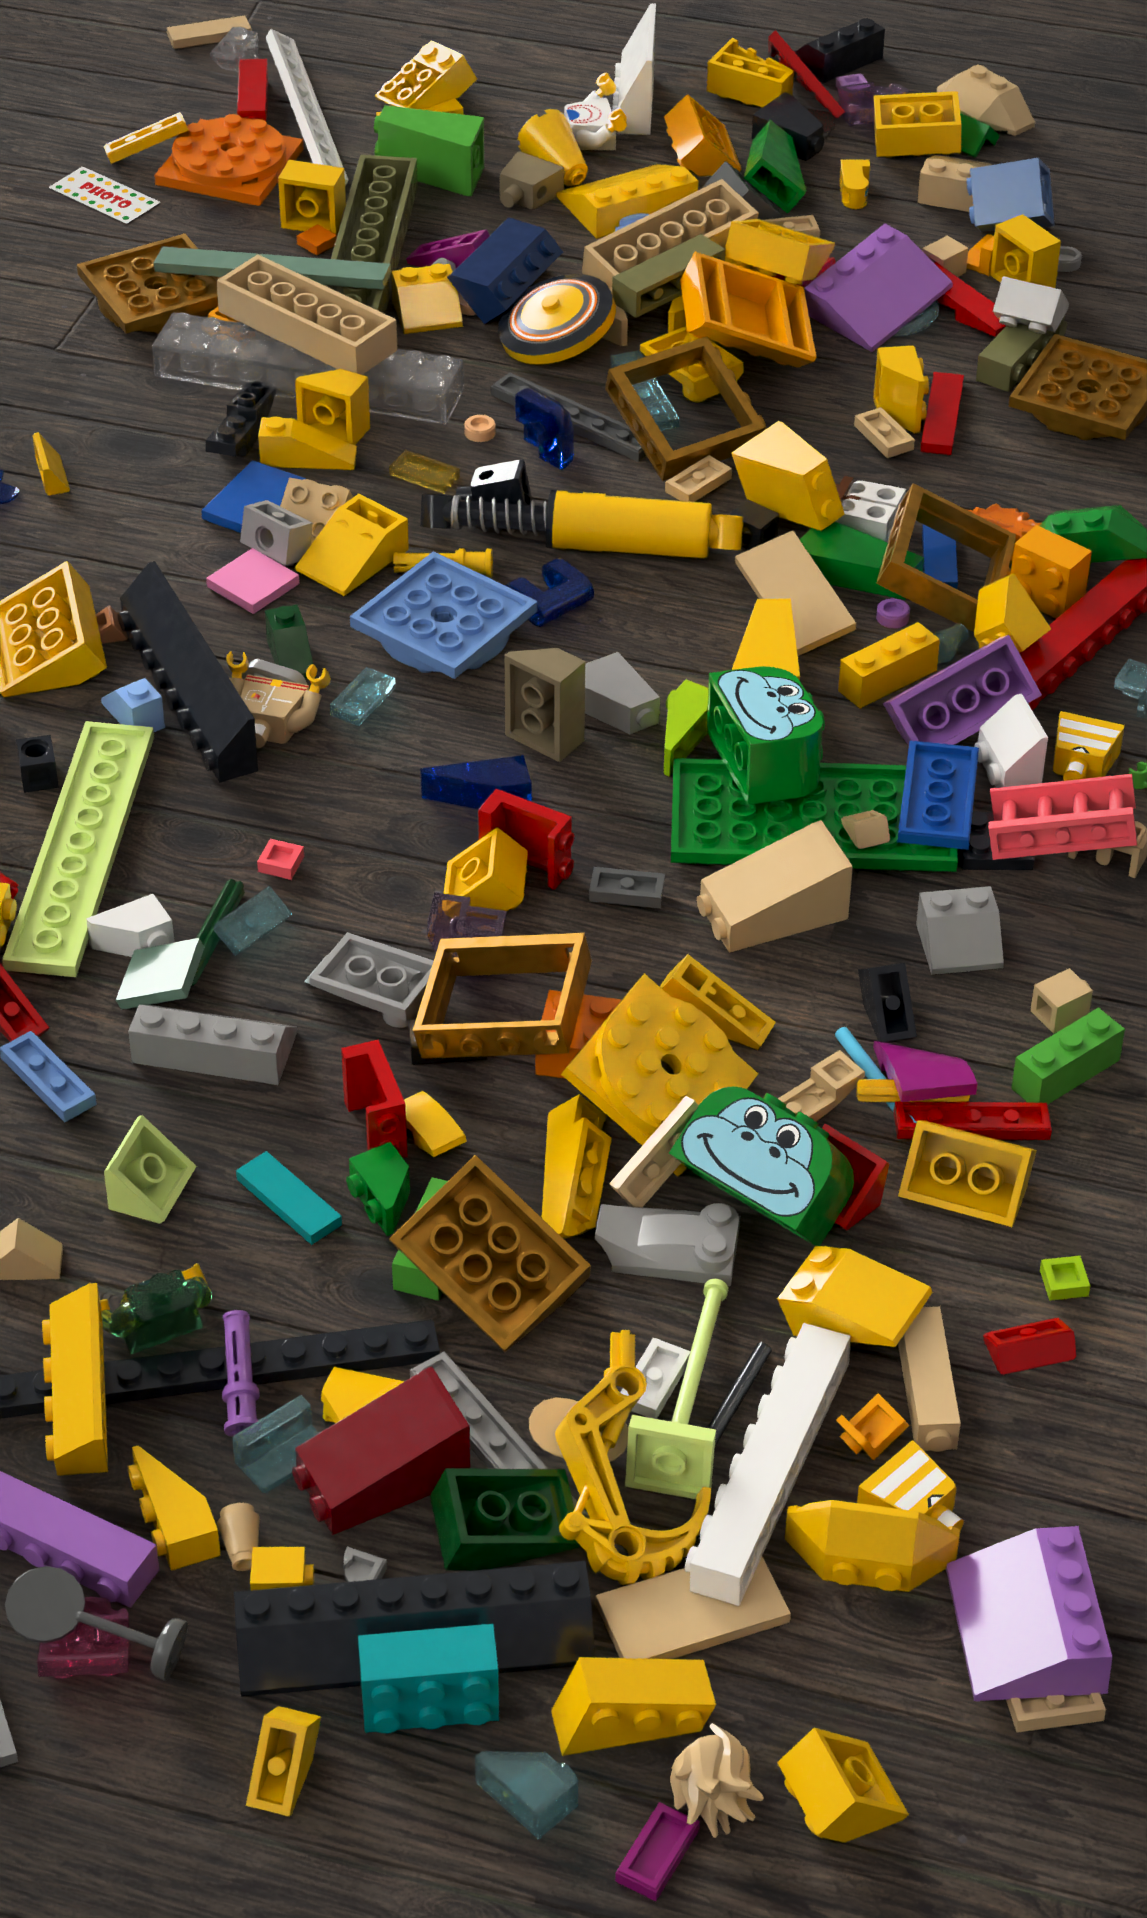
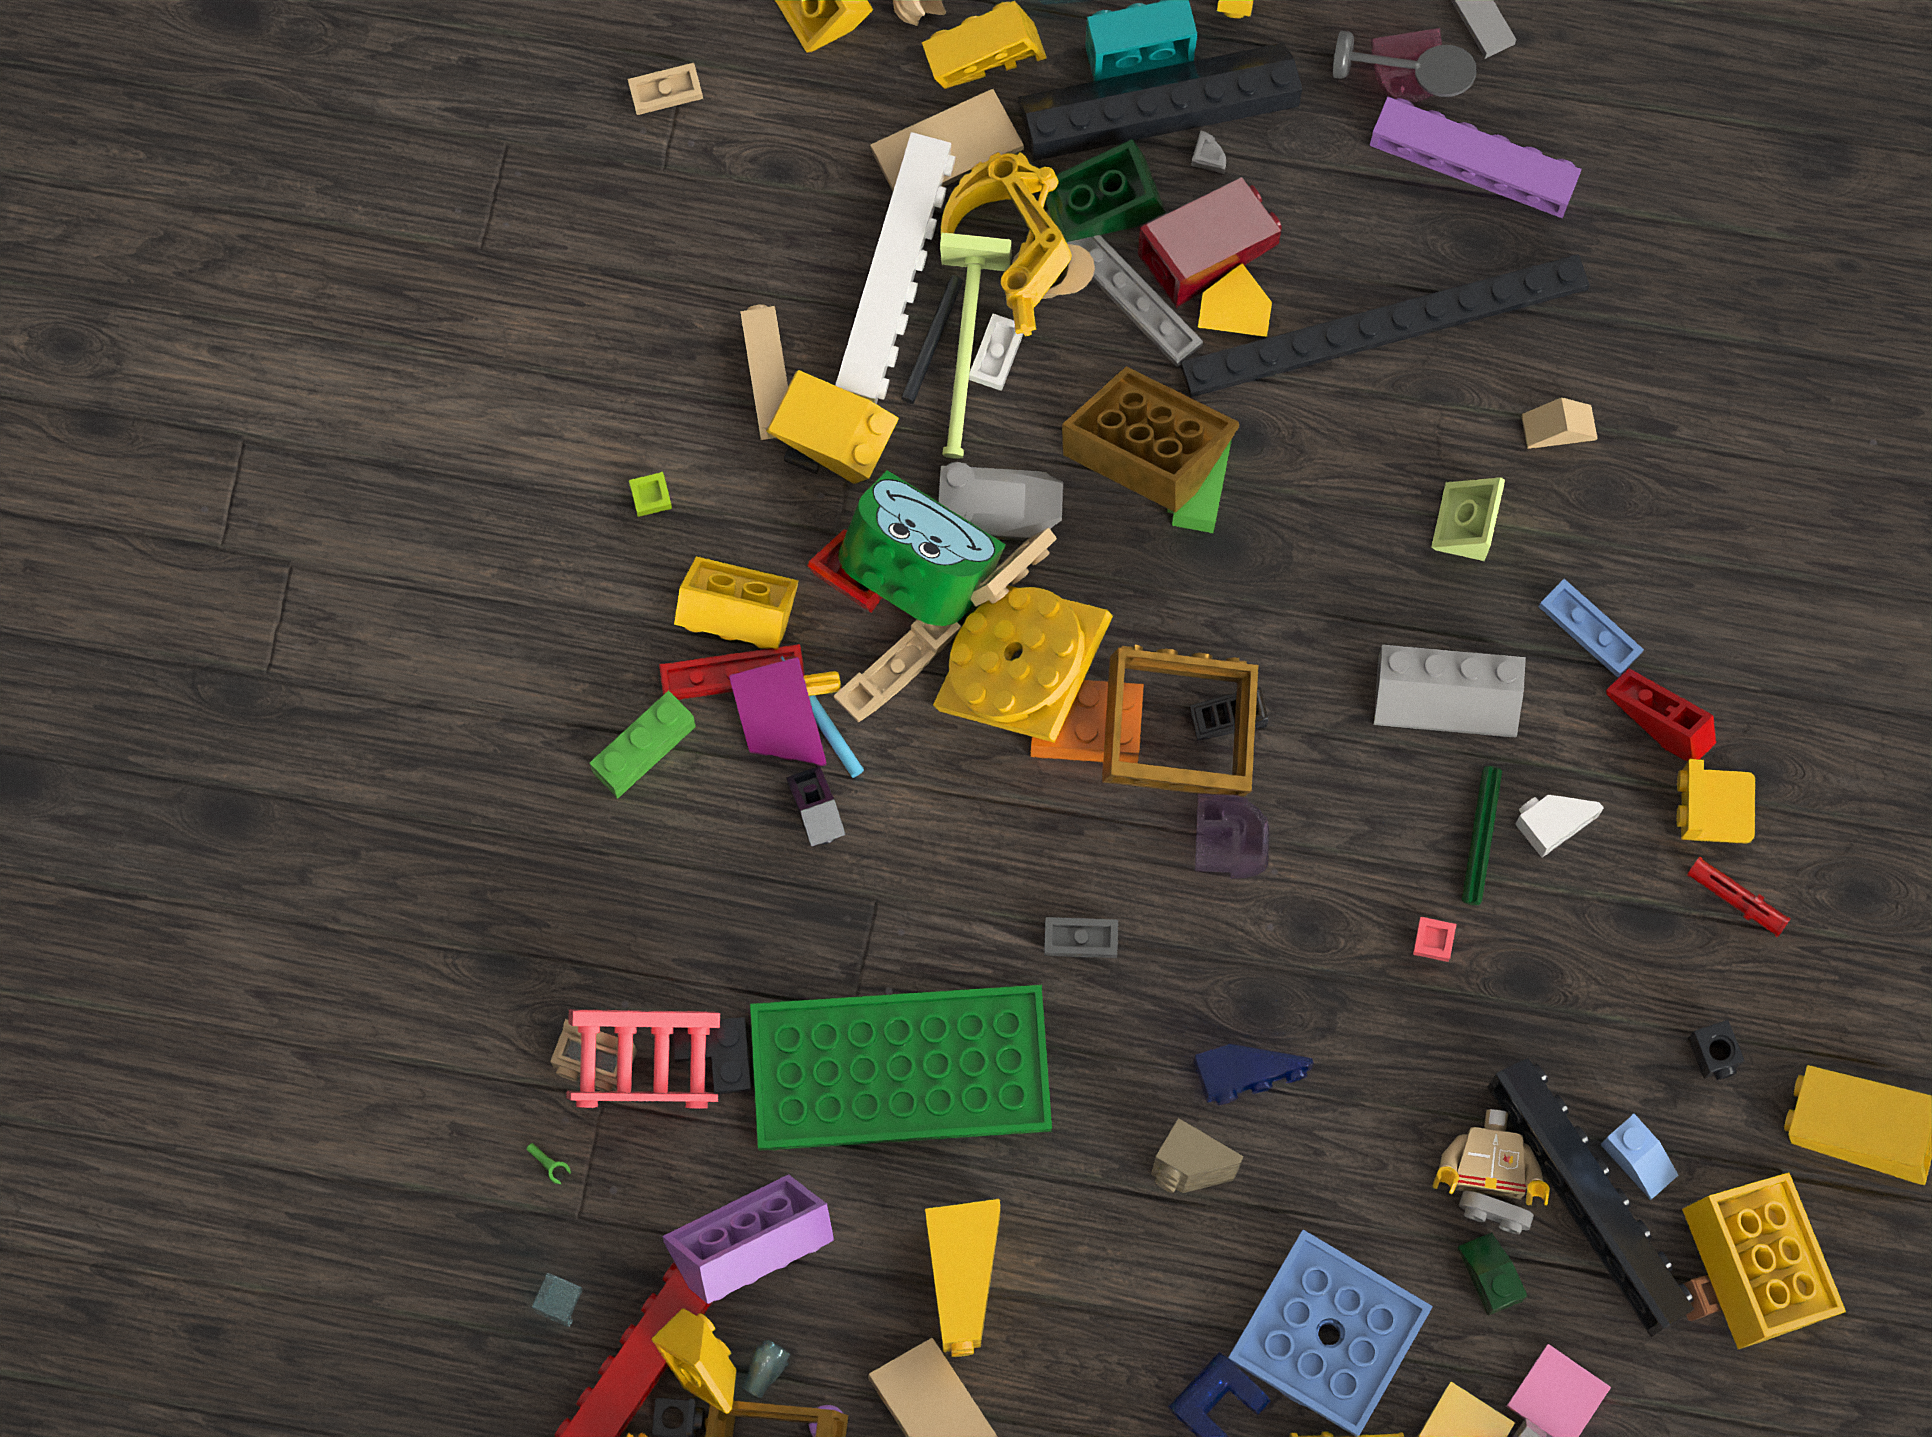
camera: 175 degrees right, 30 degrees up
yellowish green plate [2,721,154,977] -> none
yellow slope [42,1283,108,1476] -> none
clear green torso [100,1263,212,1354] -> none
tile [116,938,205,1010] -> none
yellow slope [128,1445,221,1571] -> none
clear light blue plate [212,886,292,956] -> none
tan cone [217,1503,260,1571] -> none
medium lavender pin [222,1310,262,1438] -> none
clear light blue panel [232,1395,319,1493] -> none
teal tile [236,1151,342,1245] -> none
yellow brick [250,1547,314,1590] -> none
light grey slope [304,932,434,1028] -> none
clear light blue plate [330,667,395,726] -> none
red panel [341,1040,407,1158] -> none
green slope [346,1141,410,1236] -> none
yellow slope [404,1091,467,1157] -> none
yellow slope [442,827,528,917] -> none
red panel [478,789,574,889] -> none
yellow wedge [542,1094,612,1239] -> none
light grey slope [585,652,660,734] -> none
yellow slope [660,954,776,1050] -> none
lime slope [664,679,708,777] -> none
tan slope [697,820,853,953] -> none
green brick [707,666,825,805] -> none
yellow wedge [785,1500,960,1592] -> none
light orange bracket [836,1393,910,1461] -> none
yellow brick [838,622,940,708] -> none
tan slope [841,810,890,849] -> none
torso [857,1440,964,1530] -> none
blue tile [897,741,979,850] -> none
light grey slope [916,886,1004,975] -> none
slope [946,1526,1112,1701] -> none
white slope [974,694,1048,788] -> none
red slope [983,1318,1076,1375] -> none
tan brick [1031,968,1093,1034] -> none
yellow torso [1053,711,1125,781] -> none

